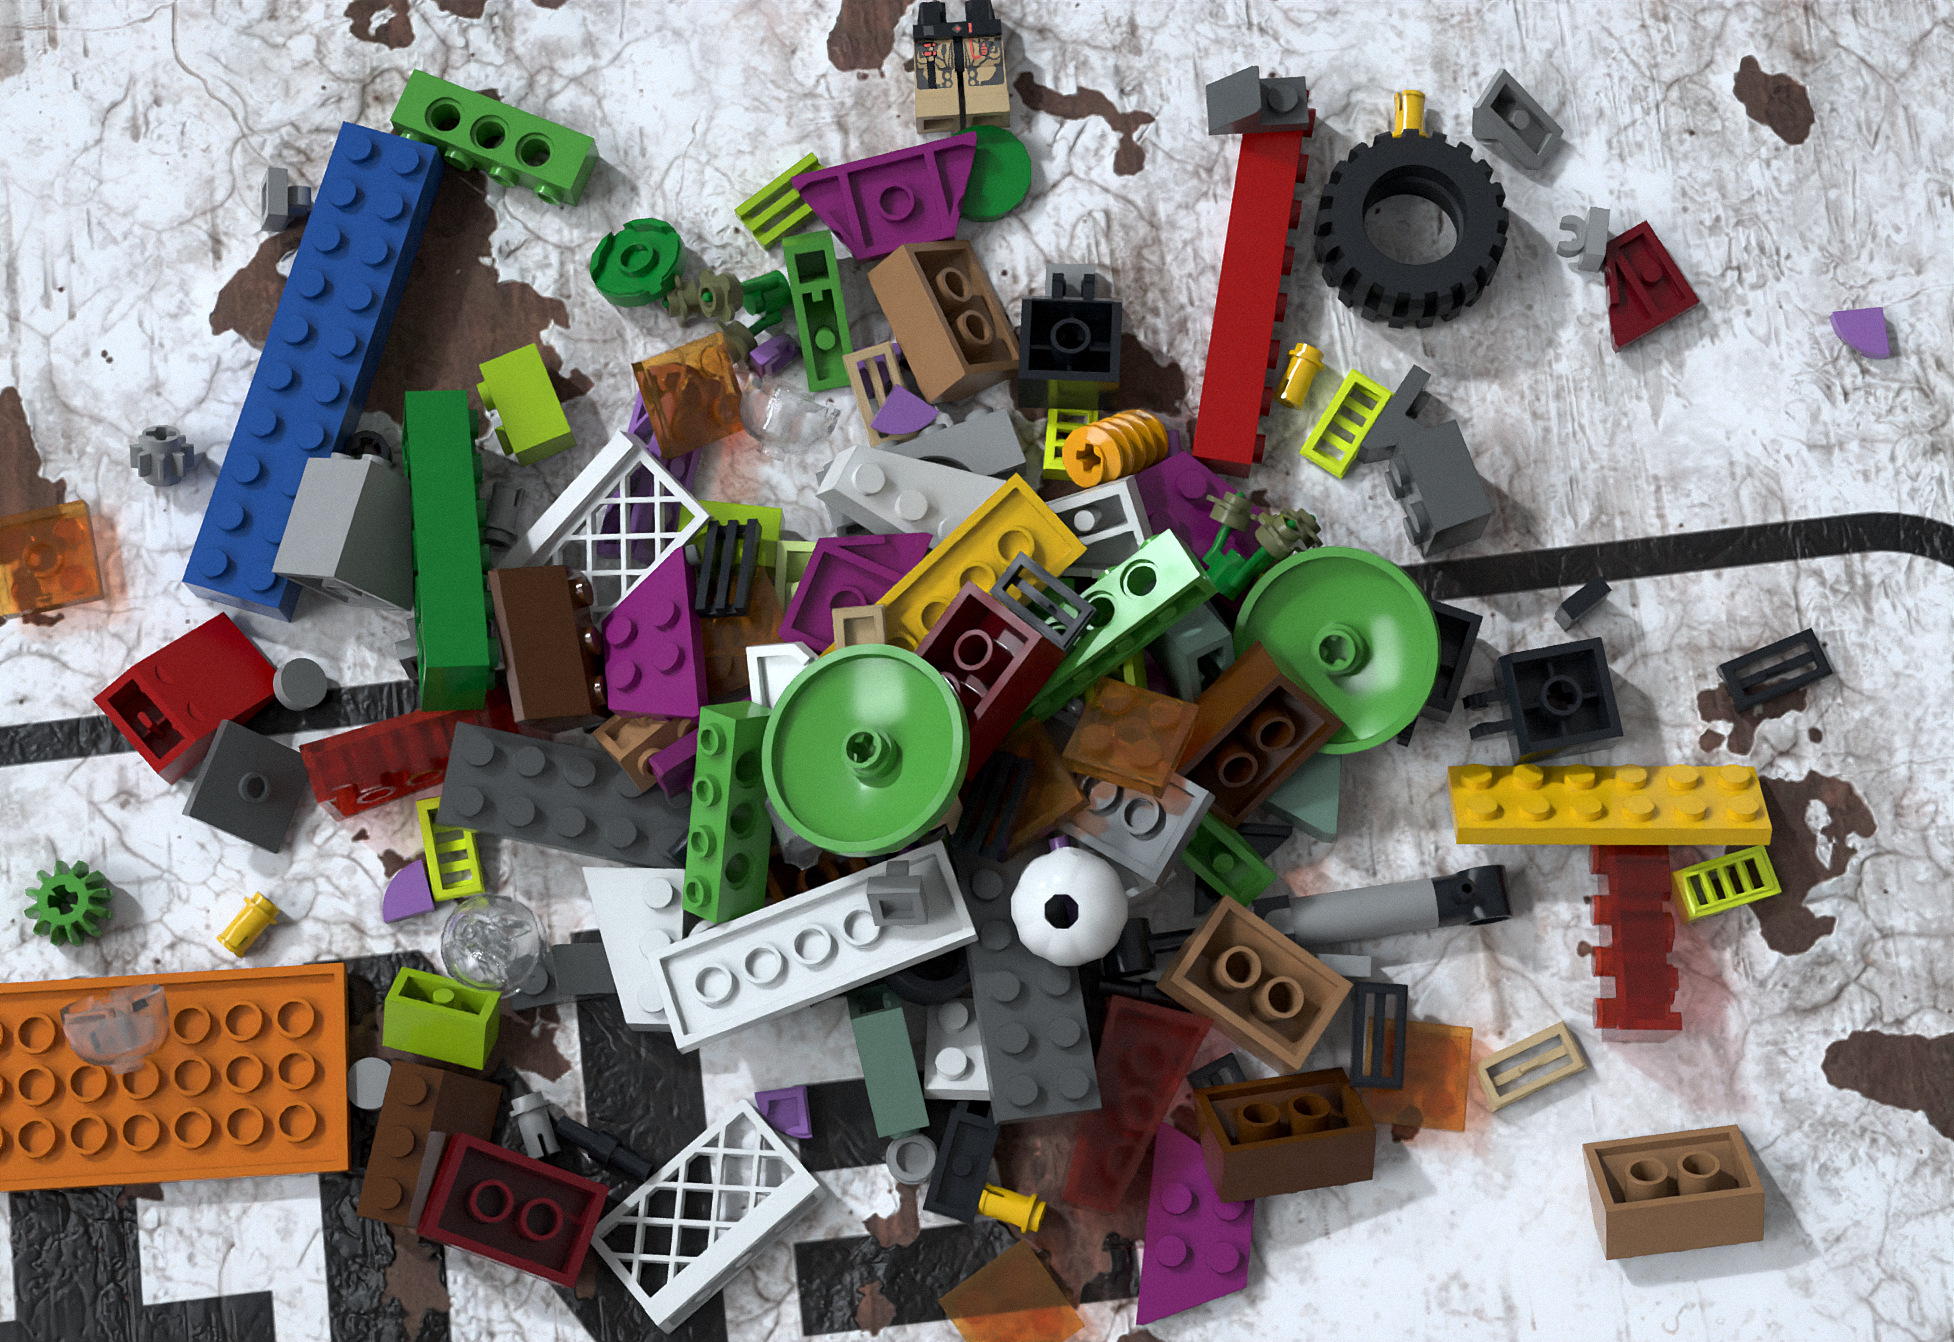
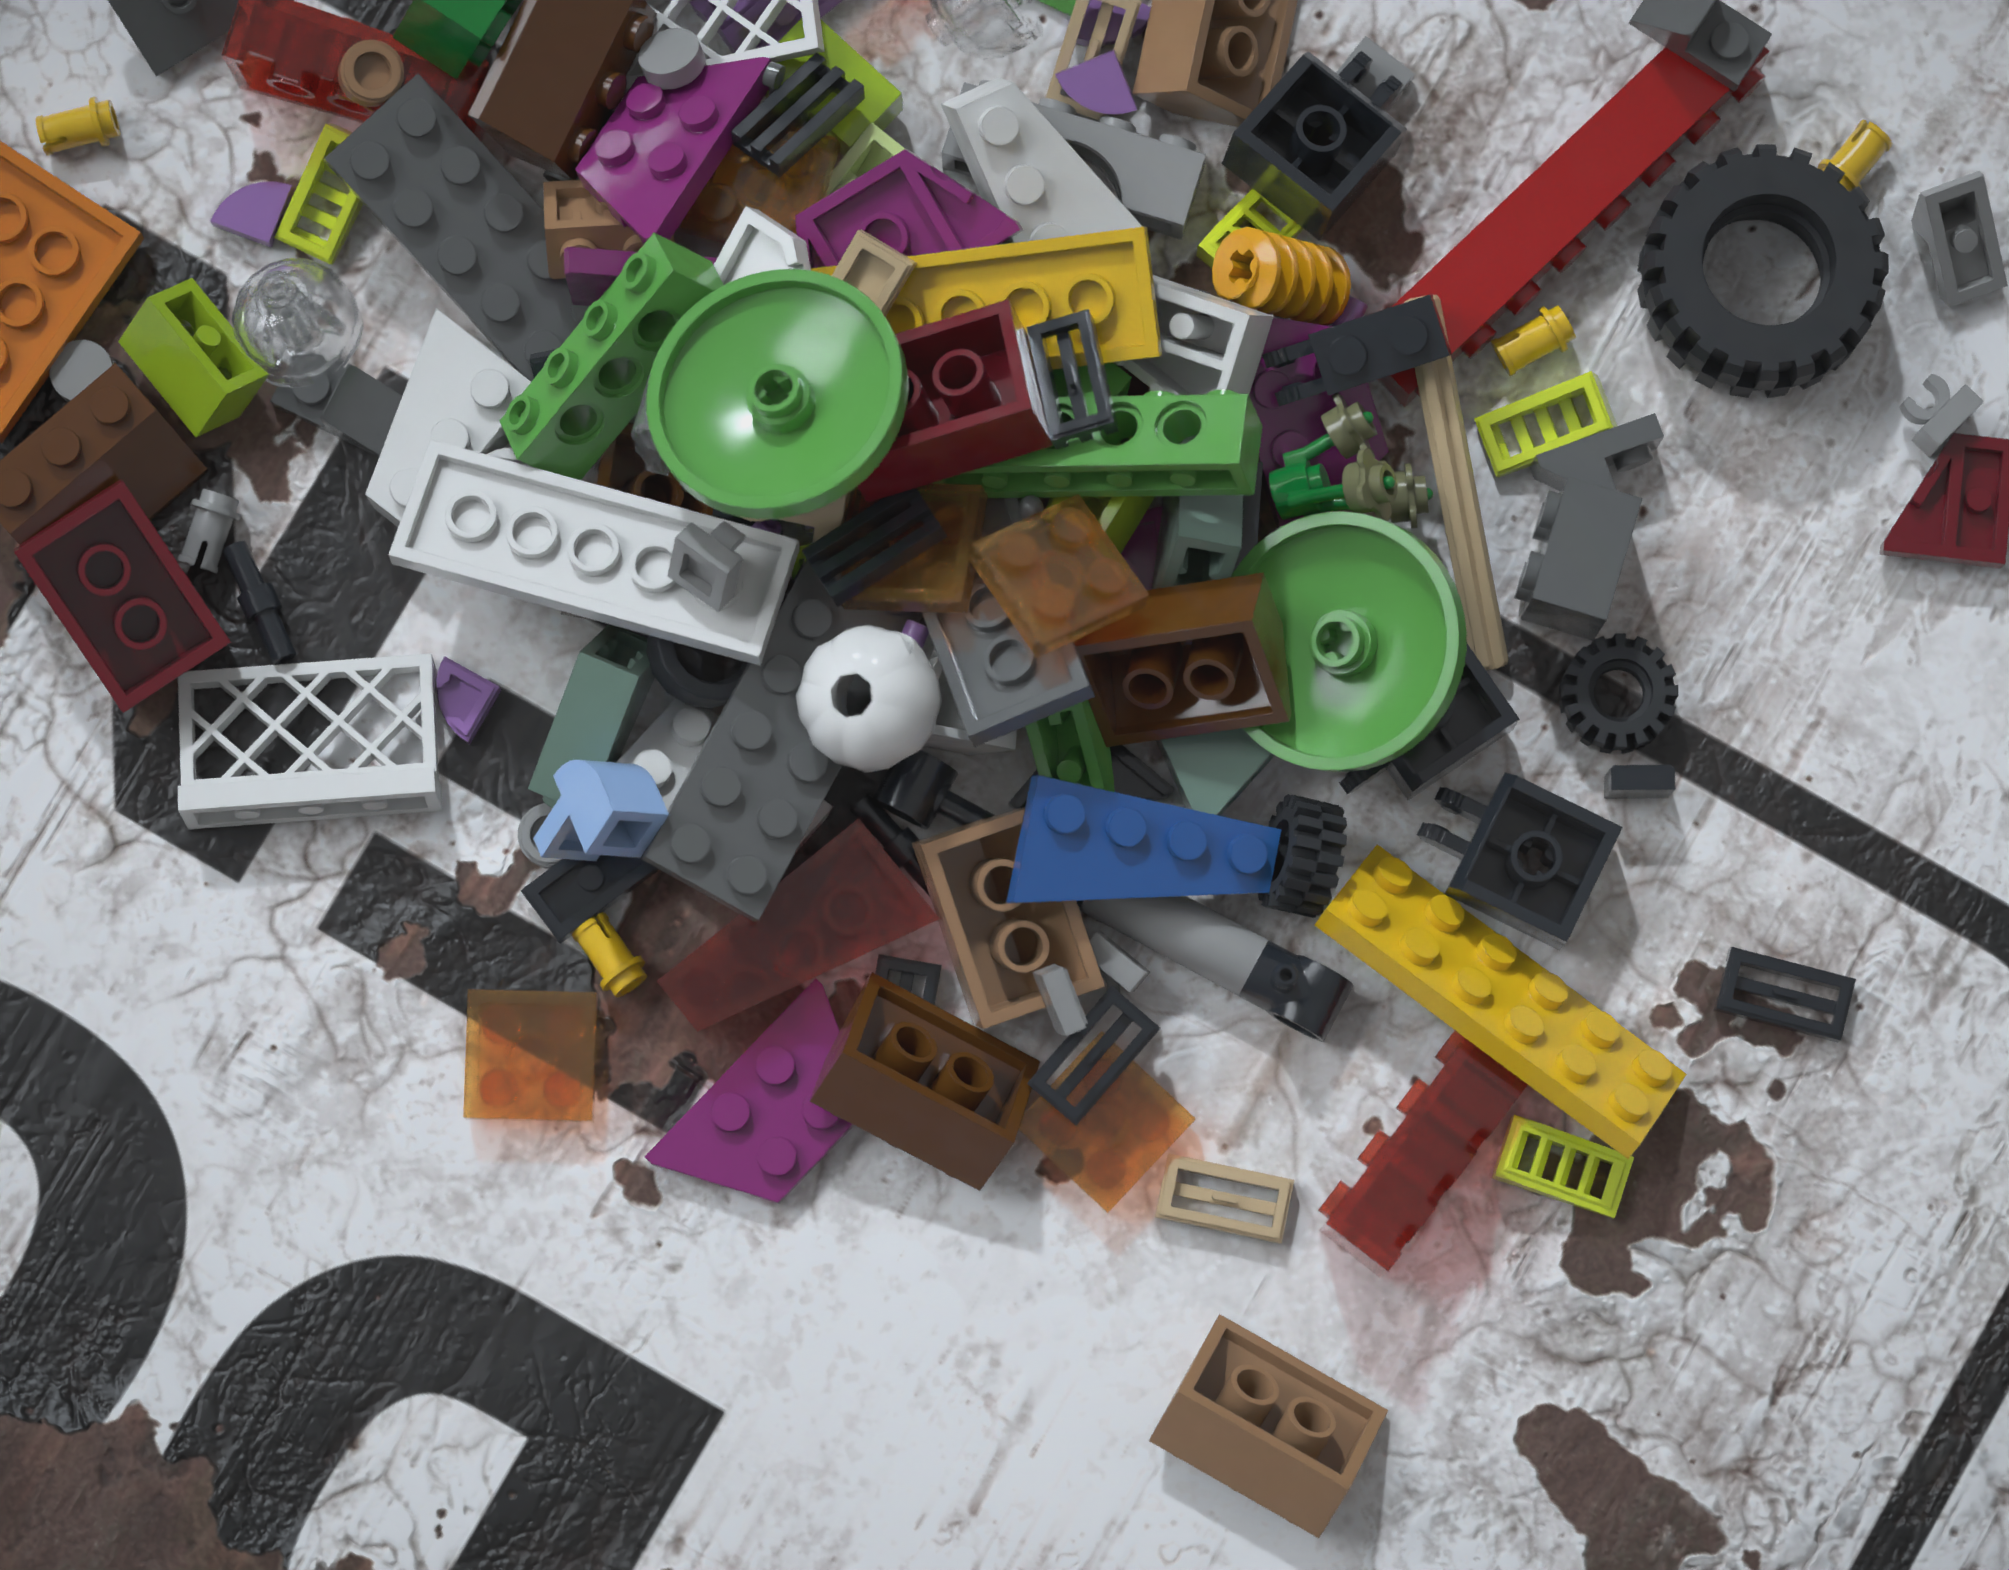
camera: 35 degrees right, 5 degrees up
none -> medium nougat tile [338,40,404,107]
none -> light blue brick [534,760,669,861]
none -> light grey tile [638,28,705,89]
none -> blue wing [1006,775,1281,903]
none -> light grey tile [1032,964,1088,1036]
none -> black tyre [1258,794,1347,918]
none -> black hinge [1262,294,1452,406]
none -> tan axle [1404,295,1509,671]
none -> black tyre [1559,633,1678,754]

